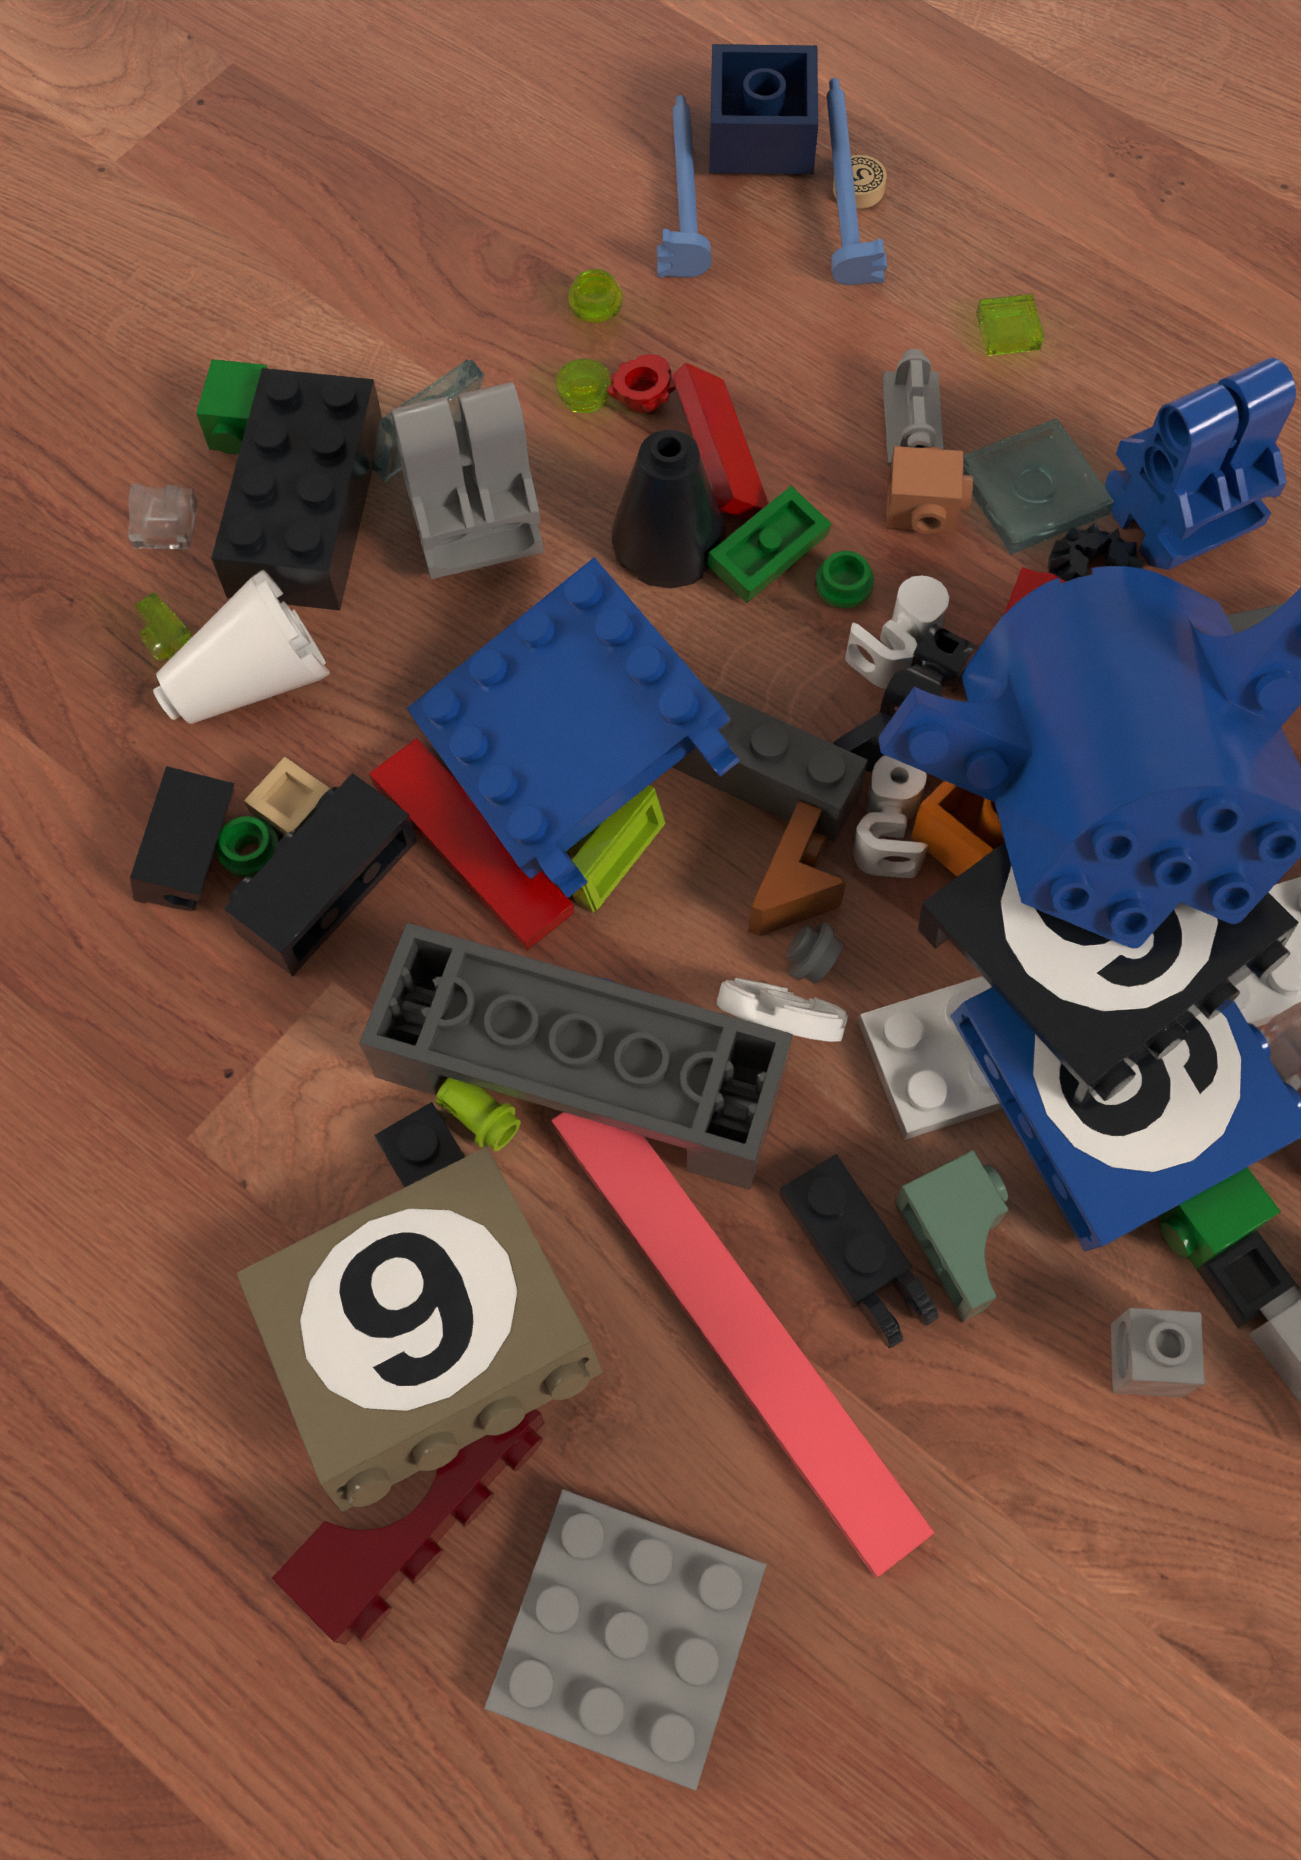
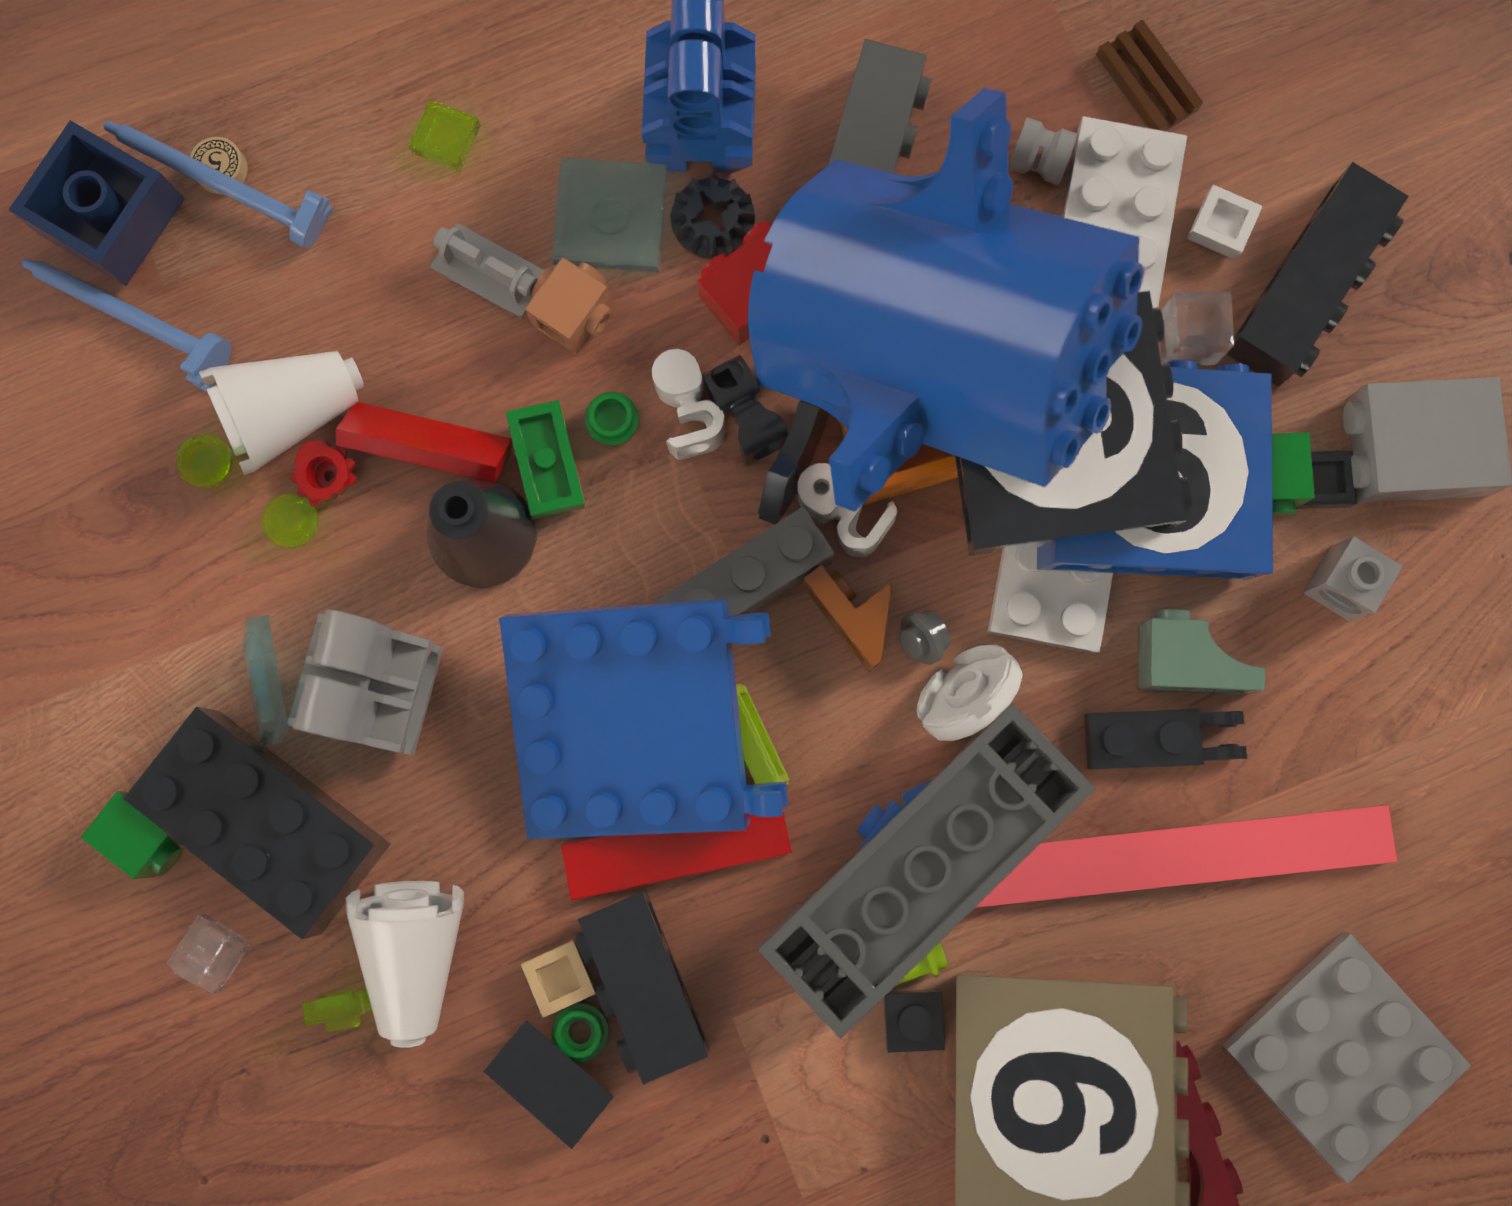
camera: 60 degrees left, 15 degrees up
none -> white cone [199,351,365,475]

